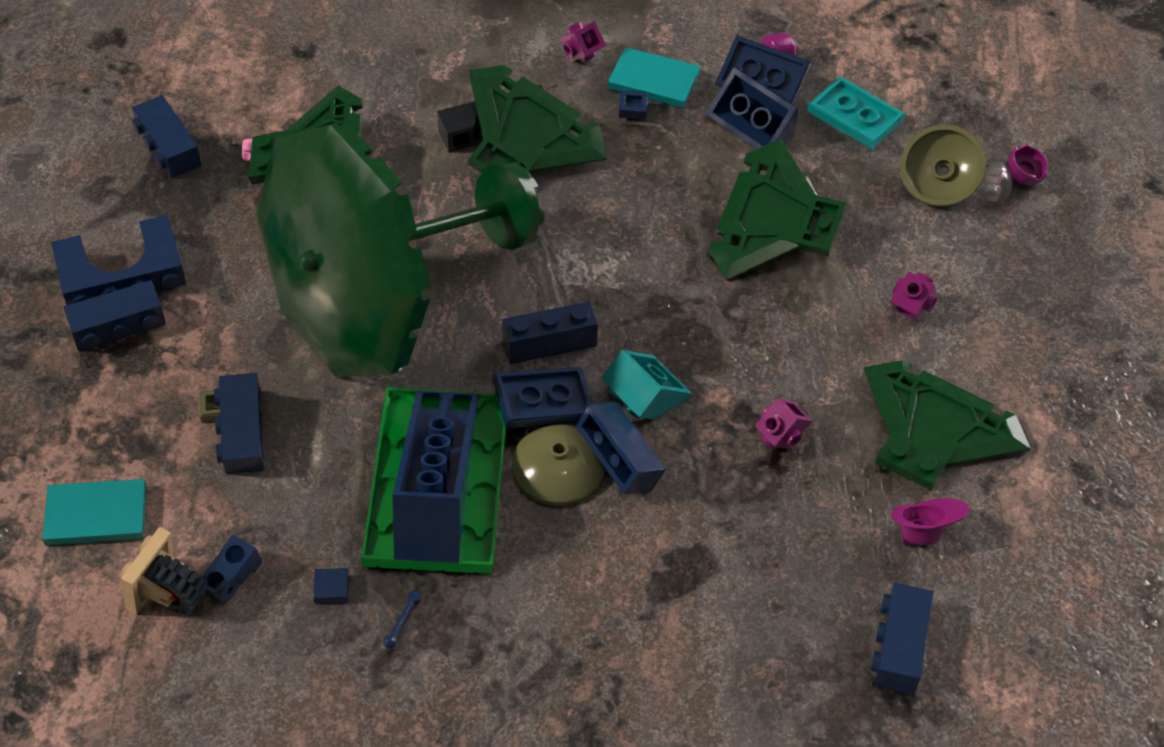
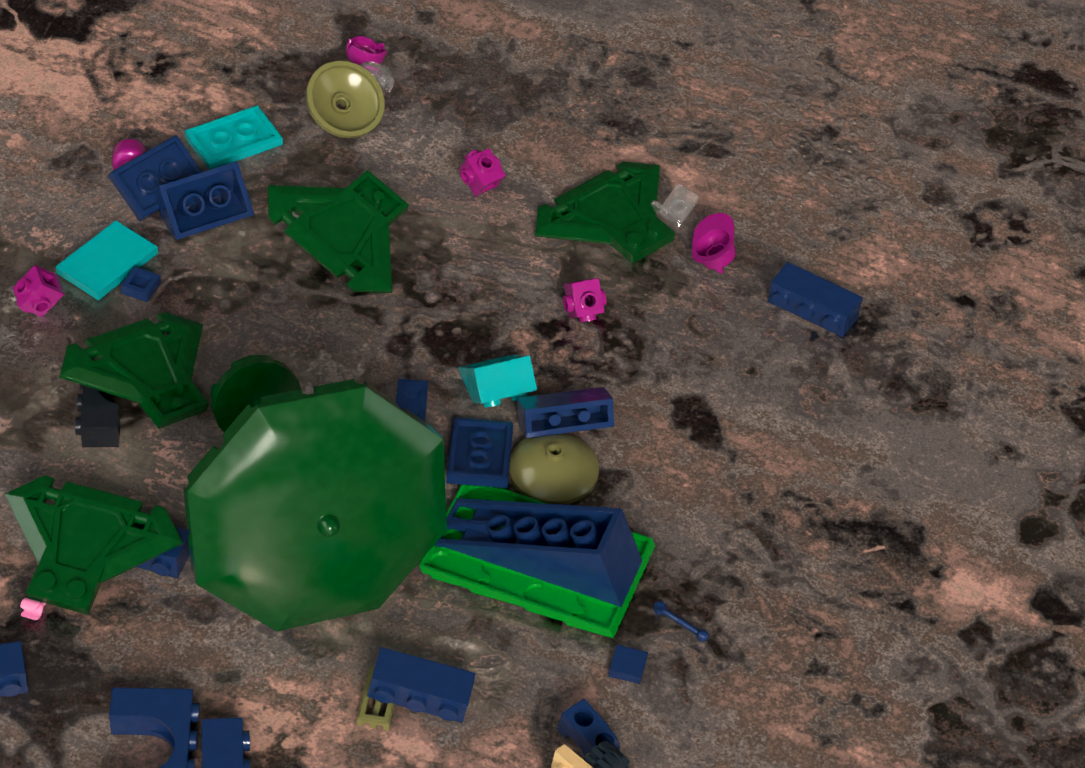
camera: 75 degrees left, 5 degrees down
none -> clear bracket [651,184,700,228]

